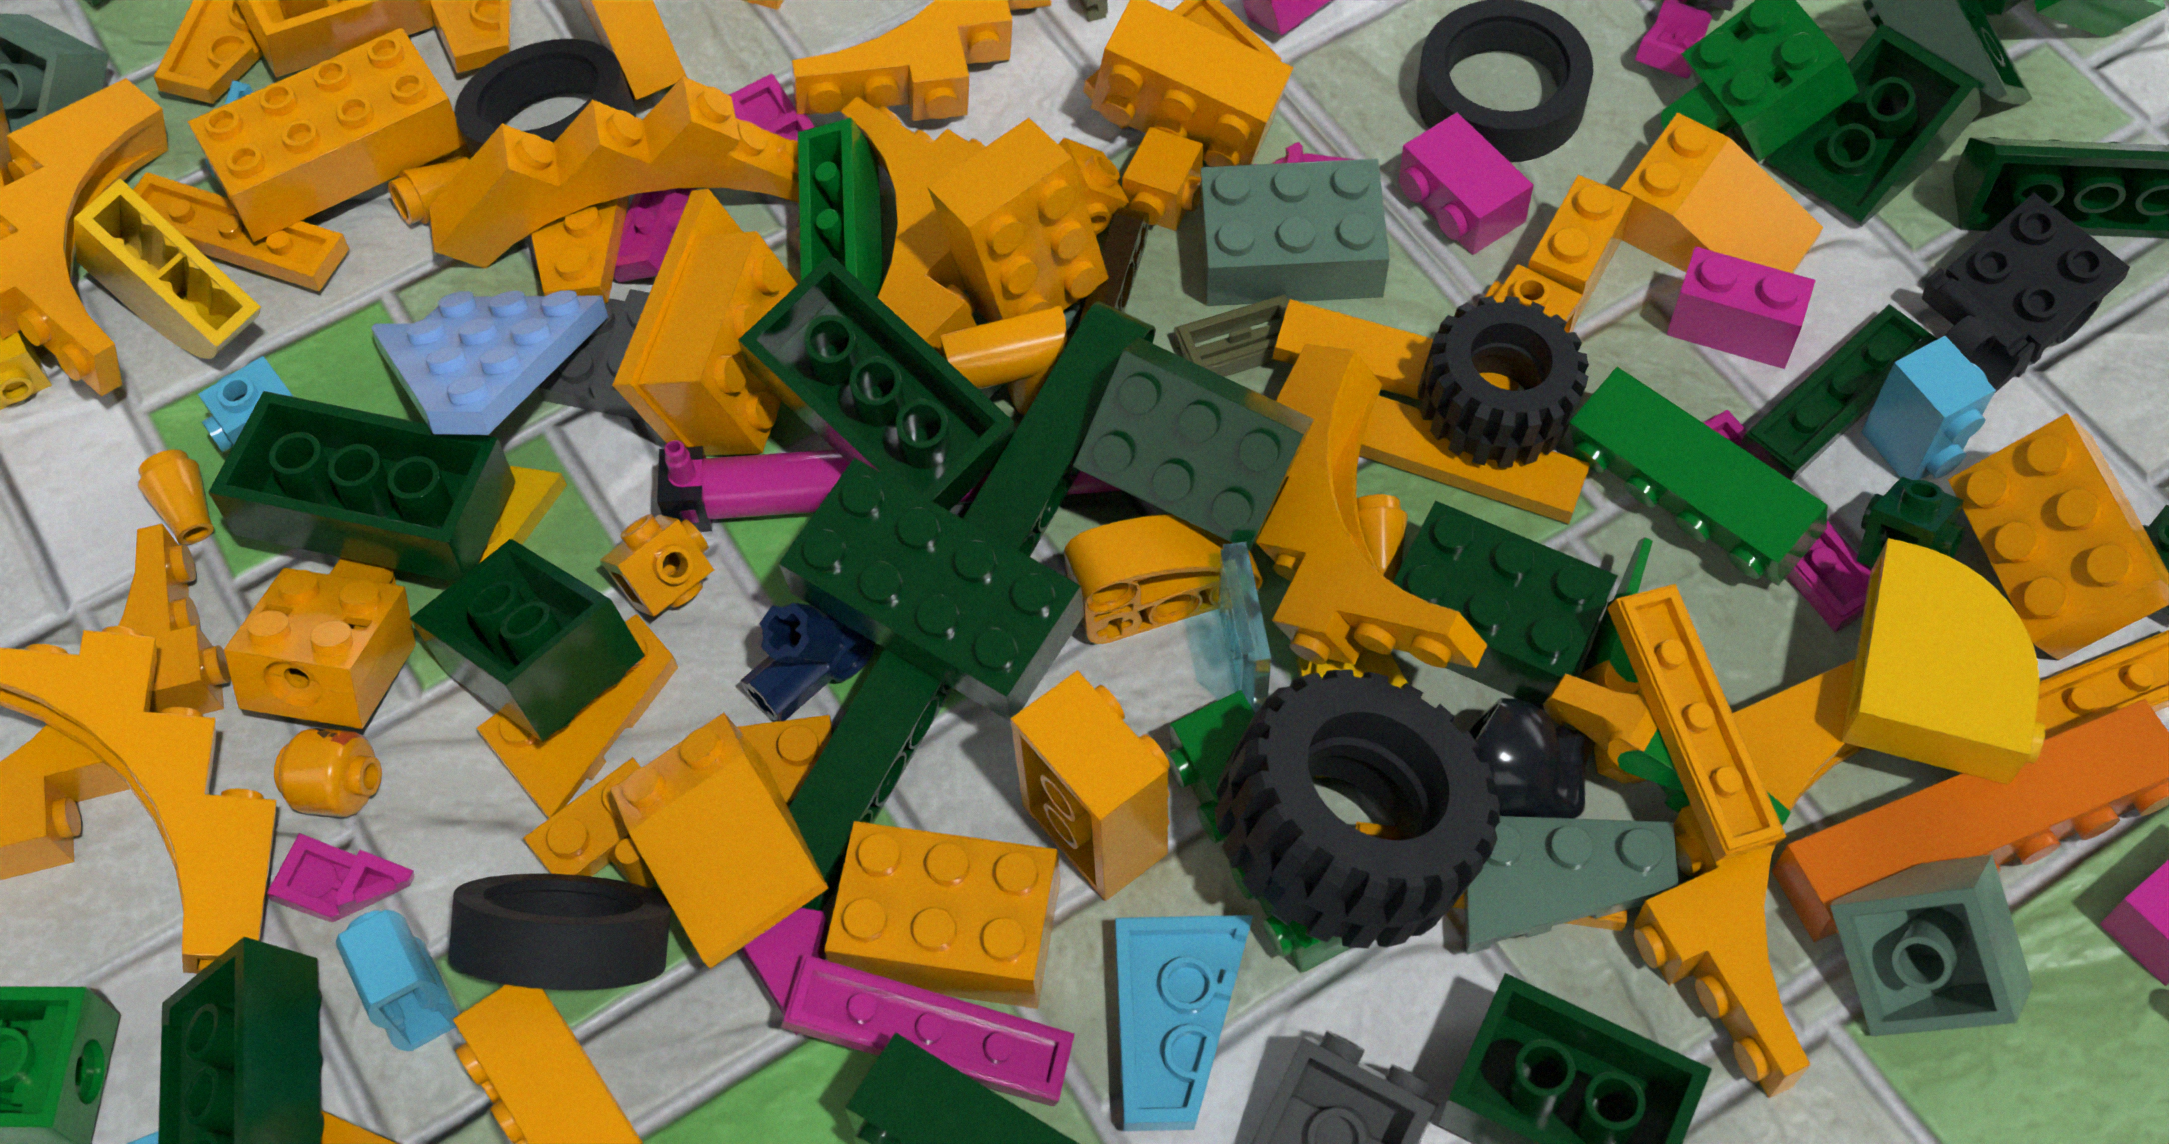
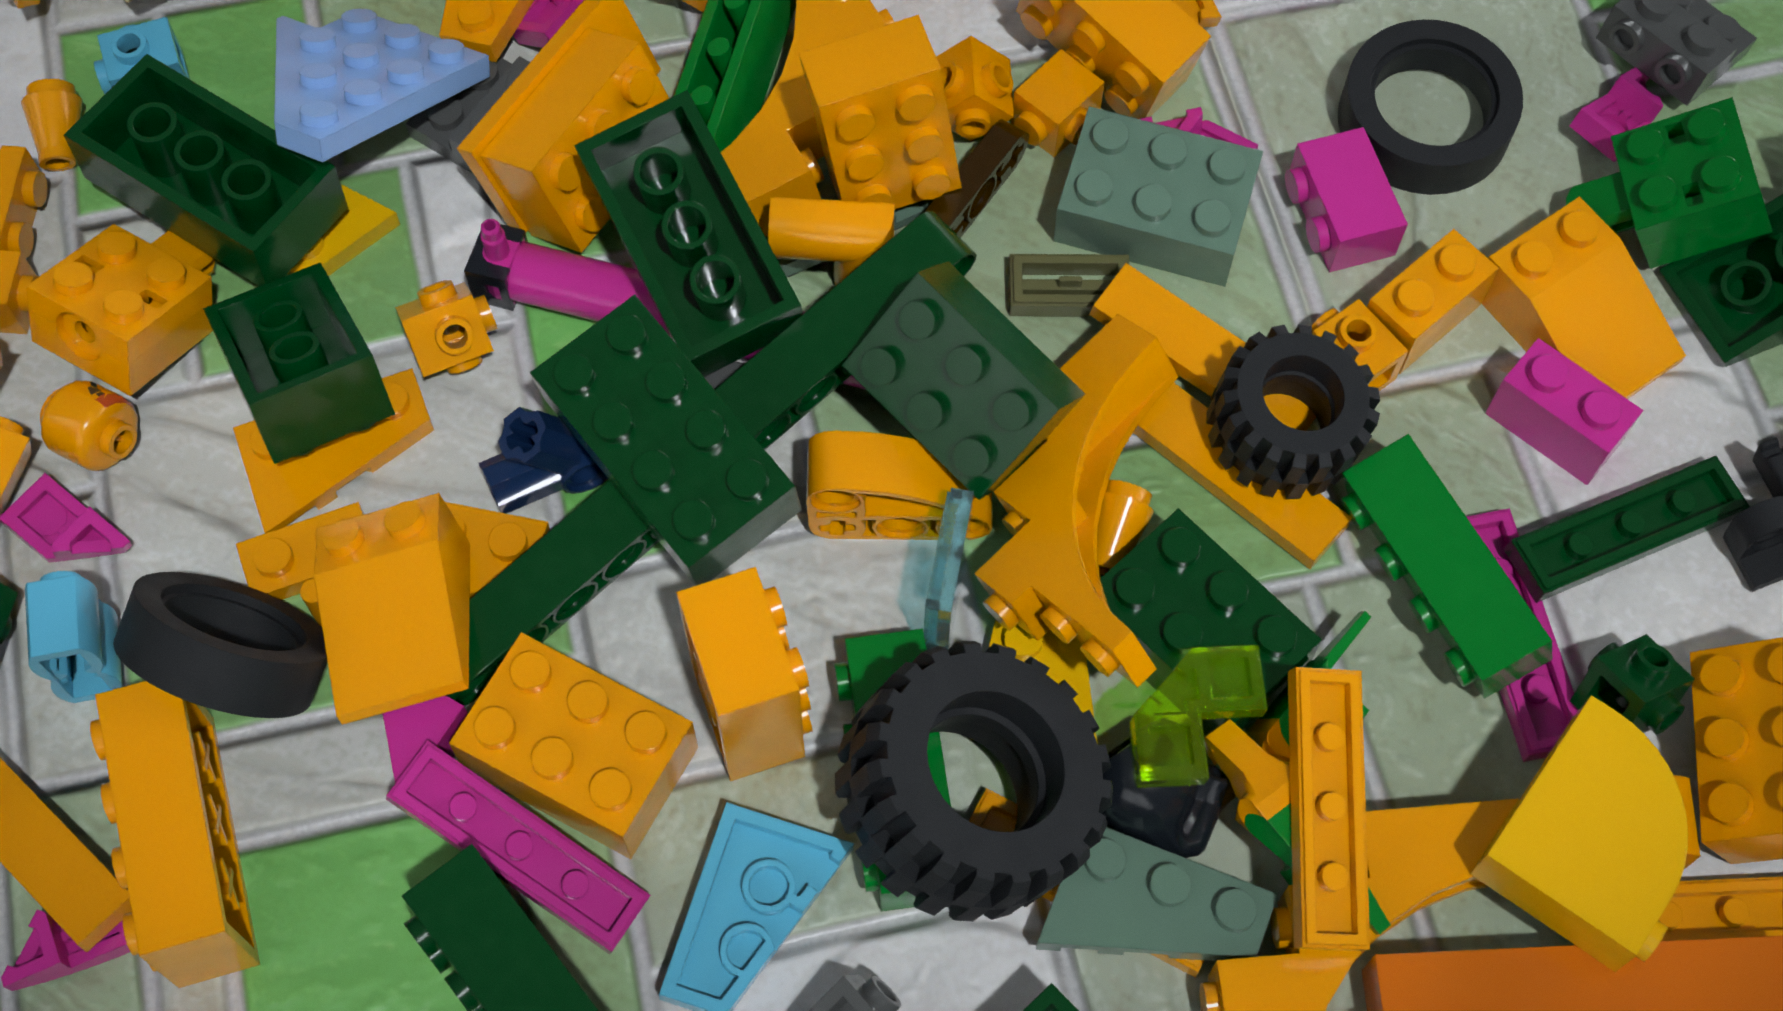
camera: 15 degrees right, 5 degrees up
medium azure brick [1861,336,1996,480] -> none
none -> clear neon green tile [1129,645,1268,788]

